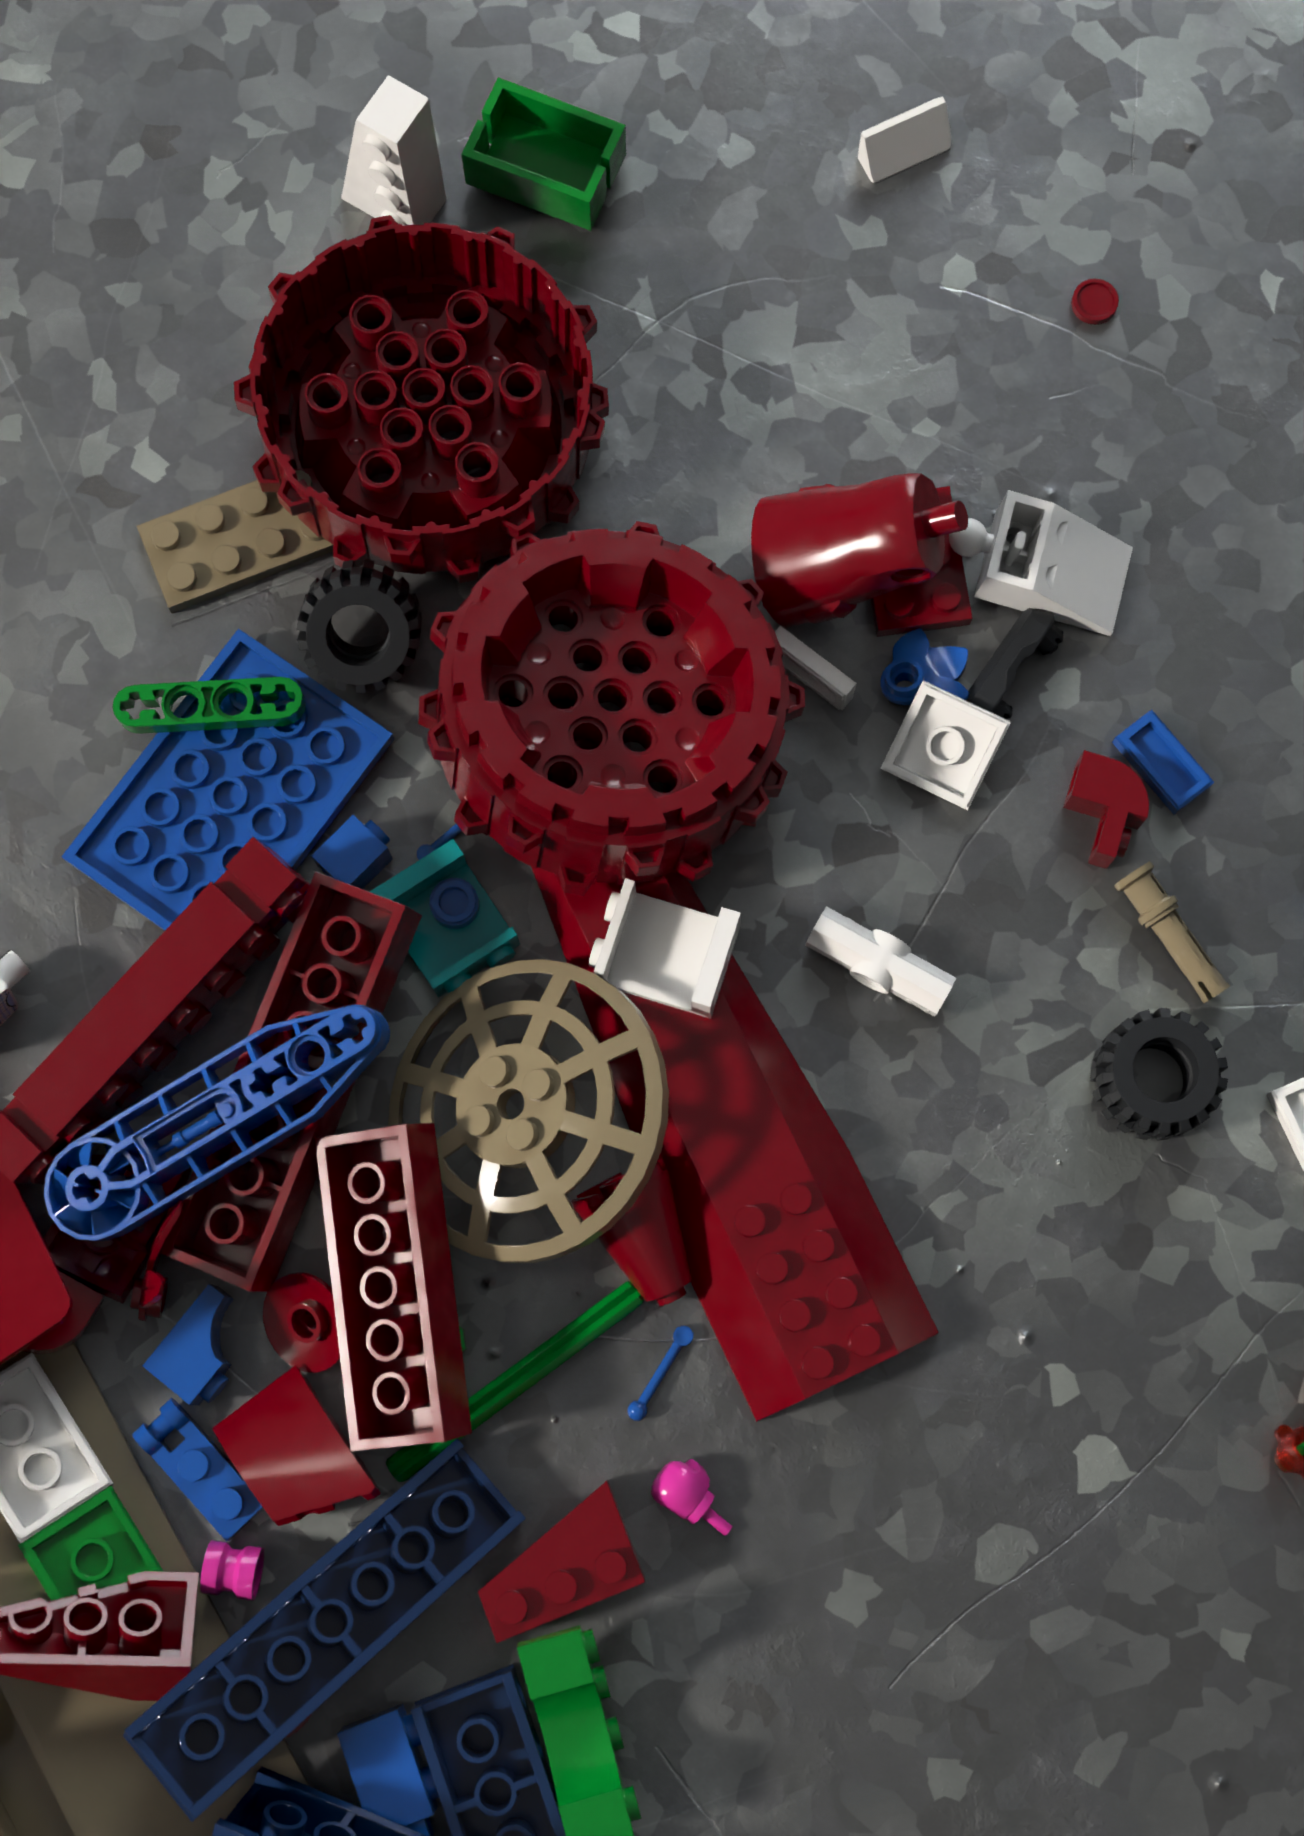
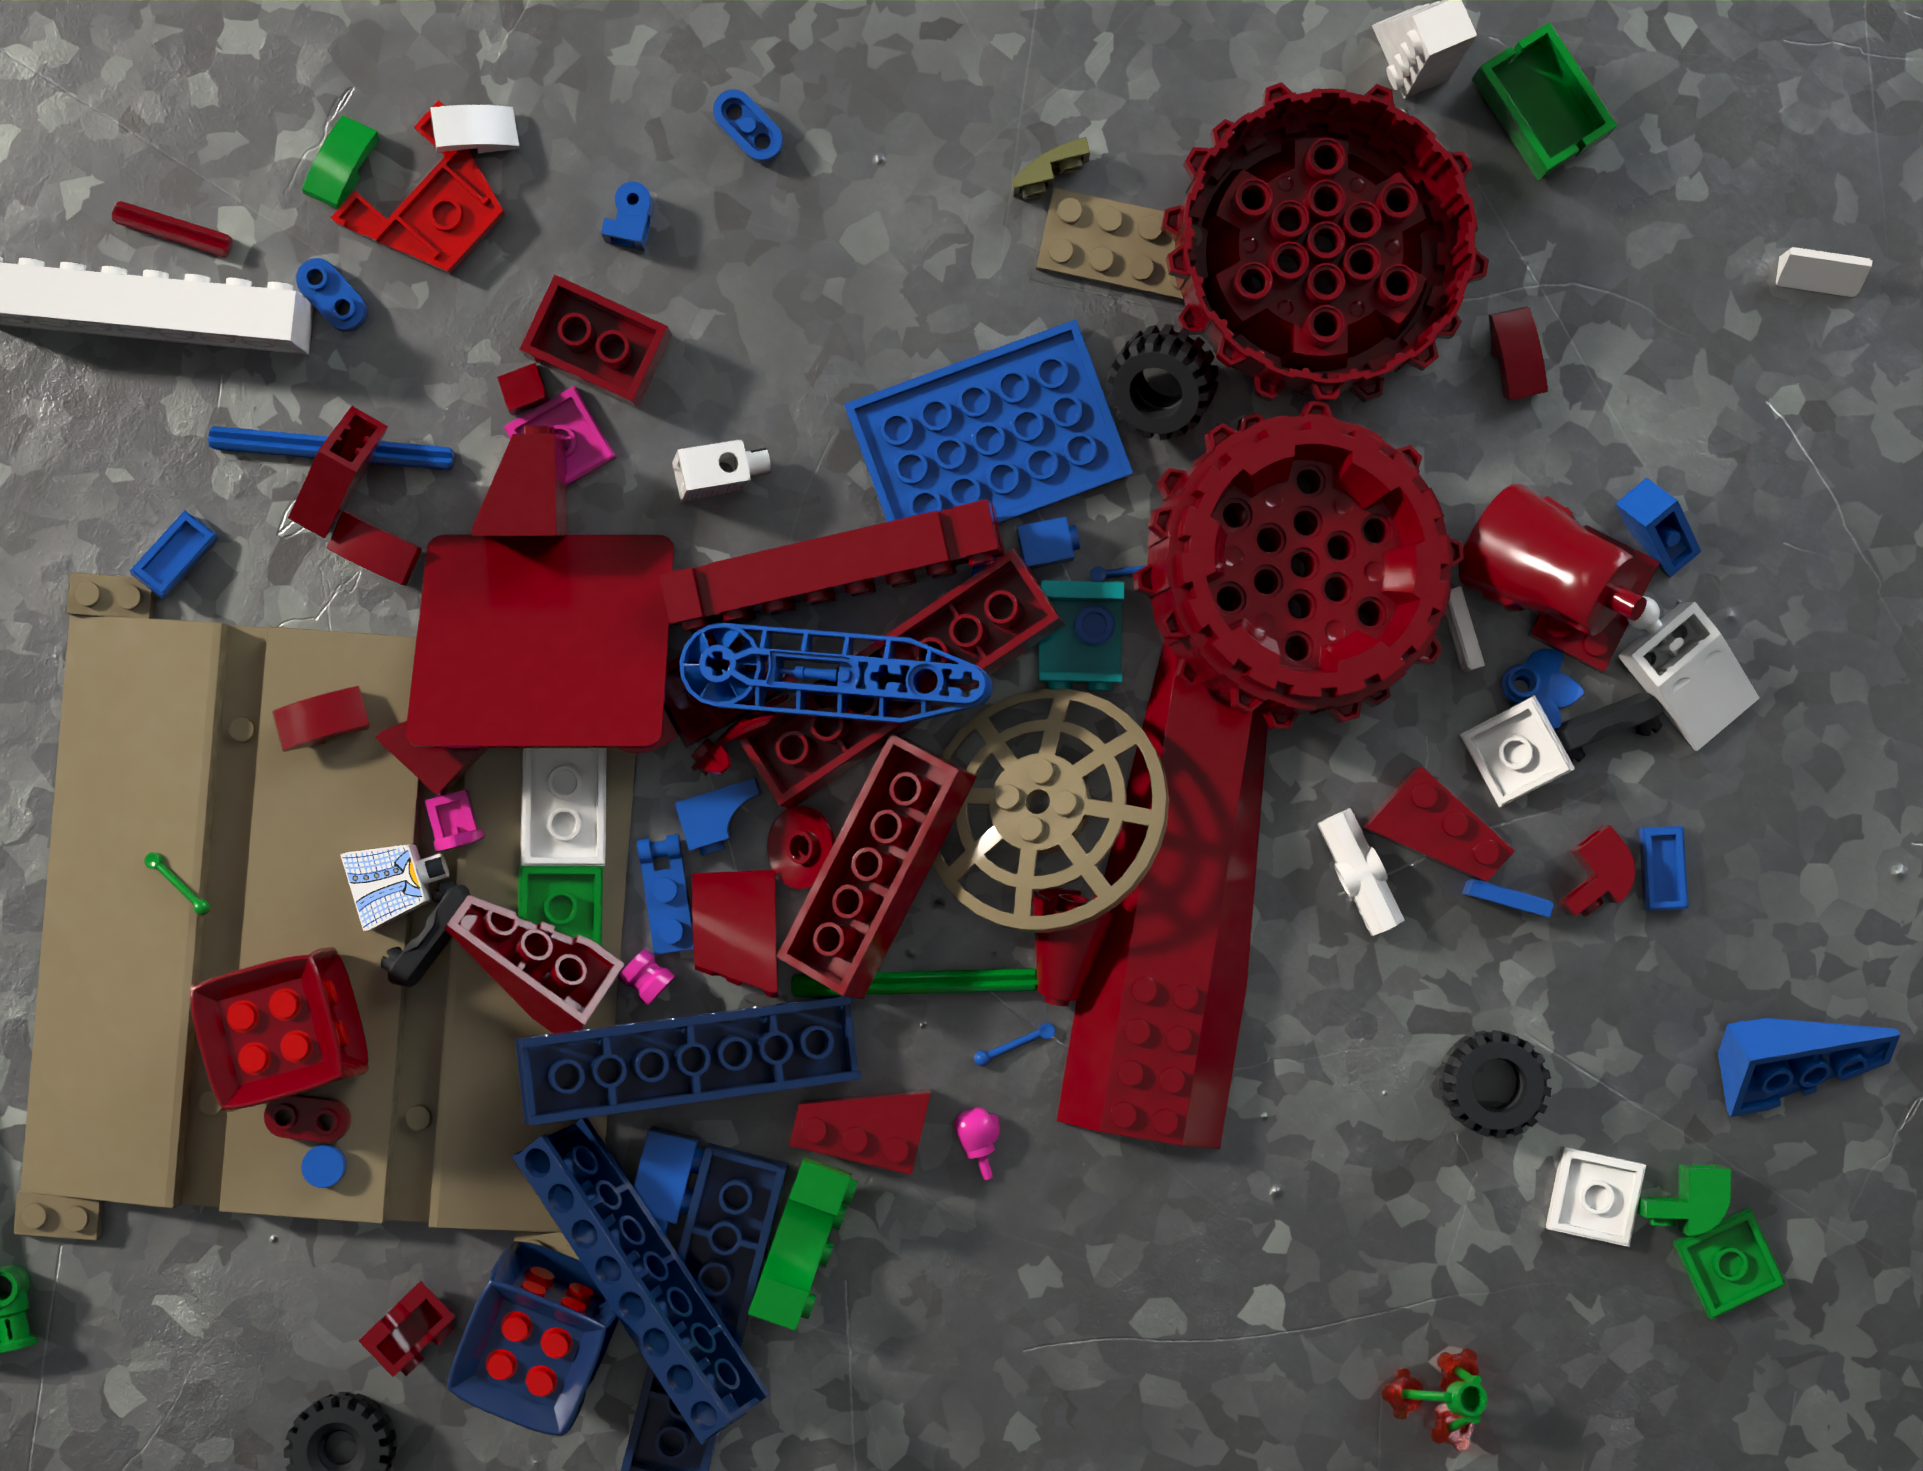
camera: 35 degrees right, 10 degrees up
green beam [112,677,306,734] -> none
white panel [589,878,741,1019] -> none
dark red piece [1071,278,1119,325] -> none
dark tan pin [1114,861,1230,1004] -> none
none -> olive slope [1011,137,1090,199]
none -> dark red wedge [1361,766,1515,882]
none -> blue tile [1462,879,1554,918]
none -> dark red slope [1489,306,1548,400]
none -> blue slope [1615,478,1701,578]

